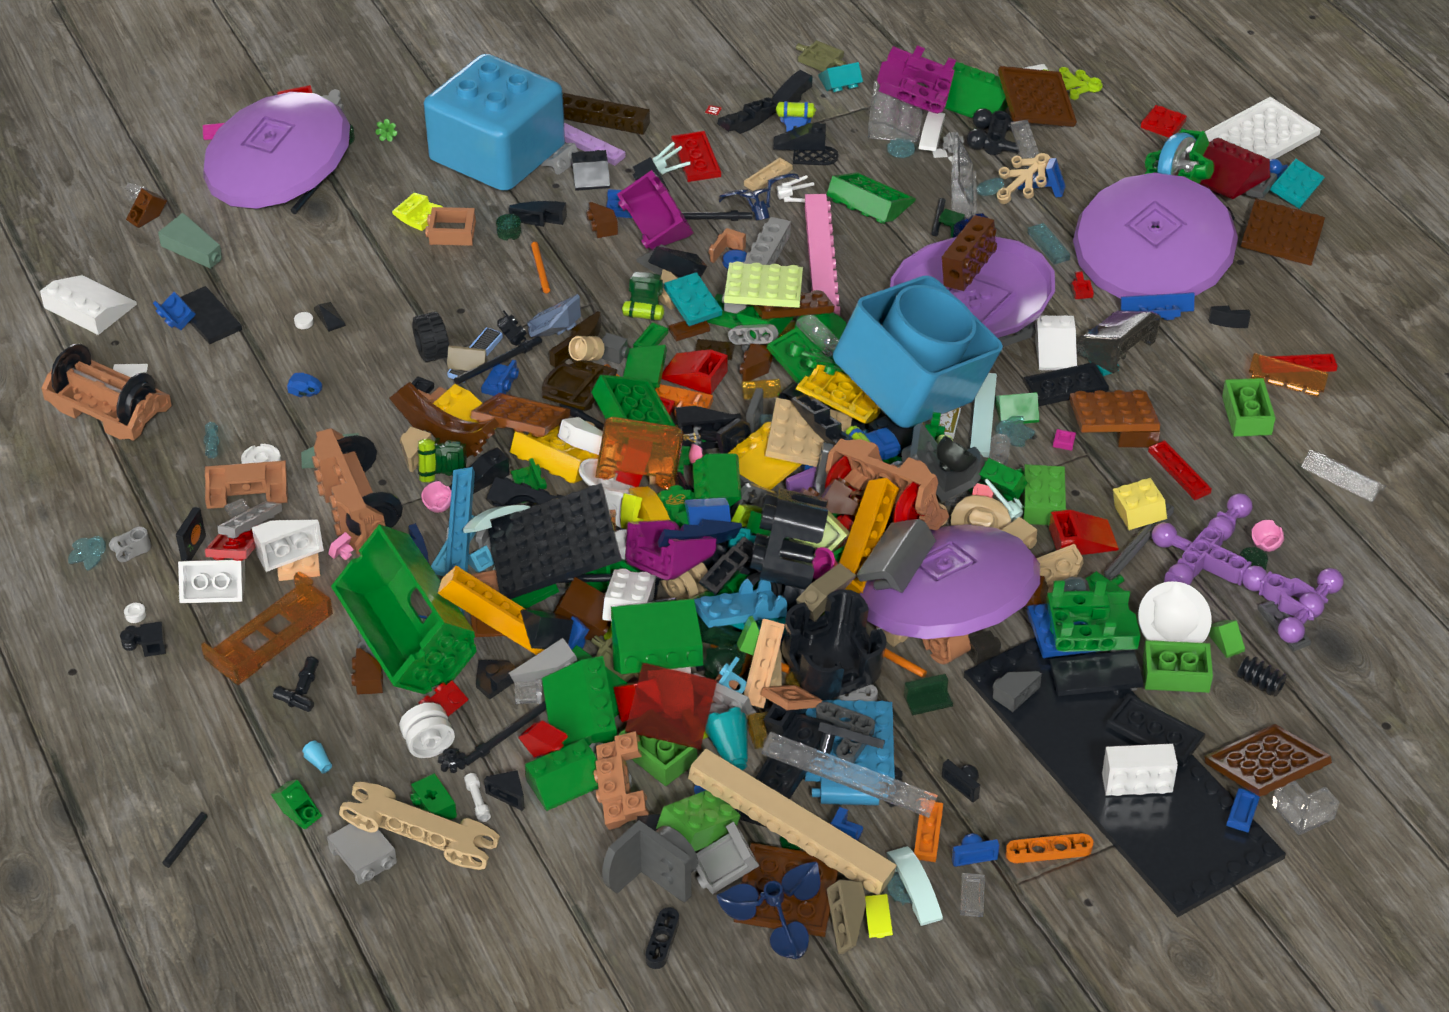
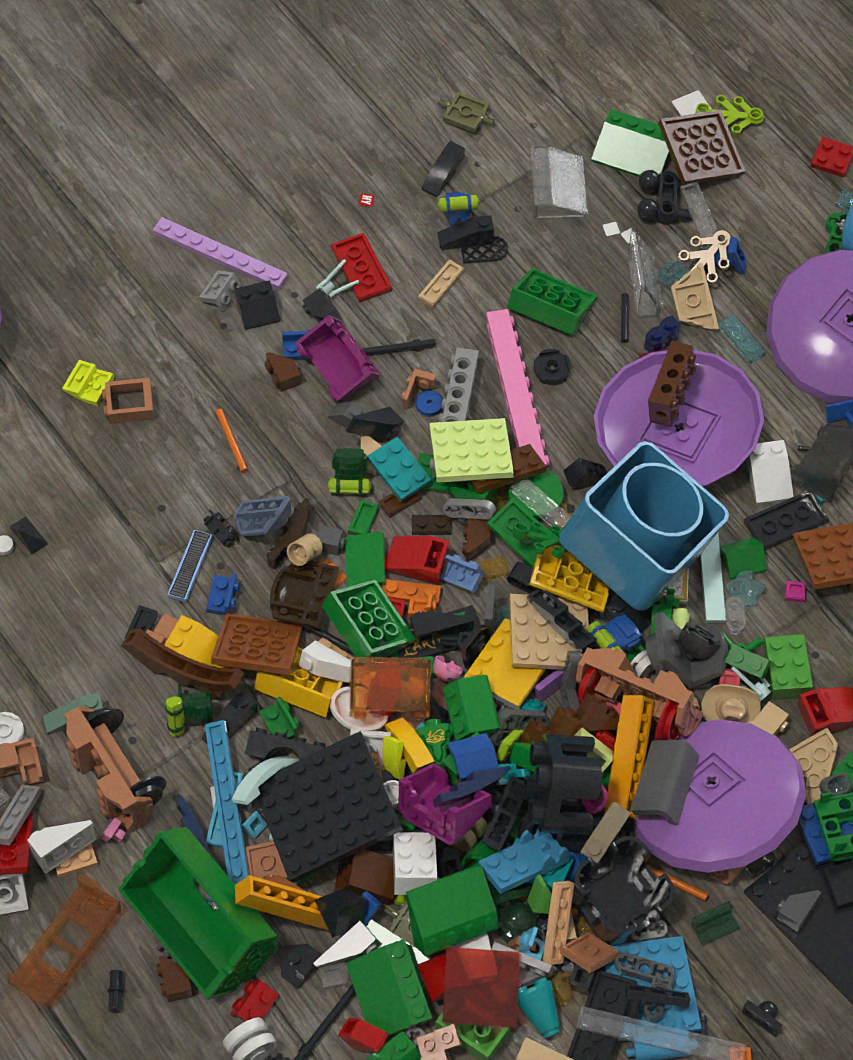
camera: 10 degrees left, 15 degrees up
black axle [273,686,314,712] -> none
blue rock [287,373,322,397] -> none
bright green plant [376,119,398,142] -> none
tan slope [400,427,432,472] -> none
black tyre [412,311,449,362] -> none
bright pink hair [421,481,452,513] -> none
dark azure piece [424,54,565,190] -> none
slope [447,345,487,371] -> none
black bar [454,336,542,385] -> none
clear green wheel [496,214,522,241] -> none
black slope [509,201,567,227] -> none
dark brown brick [562,92,650,135] -> none
black slope [717,97,778,134] -> none
dark blue plant [719,173,799,221] -> none
white plant [777,175,814,203] -> none
teal slope [818,62,863,93] -> none
magenta piece [877,45,956,114] -> none
clear light blue gear [887,138,915,158] -> none
white slope [919,112,945,151] -> none
dark green panel [939,208,965,238] -> none
light grey gear [943,132,964,153] -> none
red plate [1071,271,1094,299] -> none
none -> medium blue bracket [440,554,485,594]
none -> black plate [533,349,571,384]
none -> tan wing [670,263,719,331]

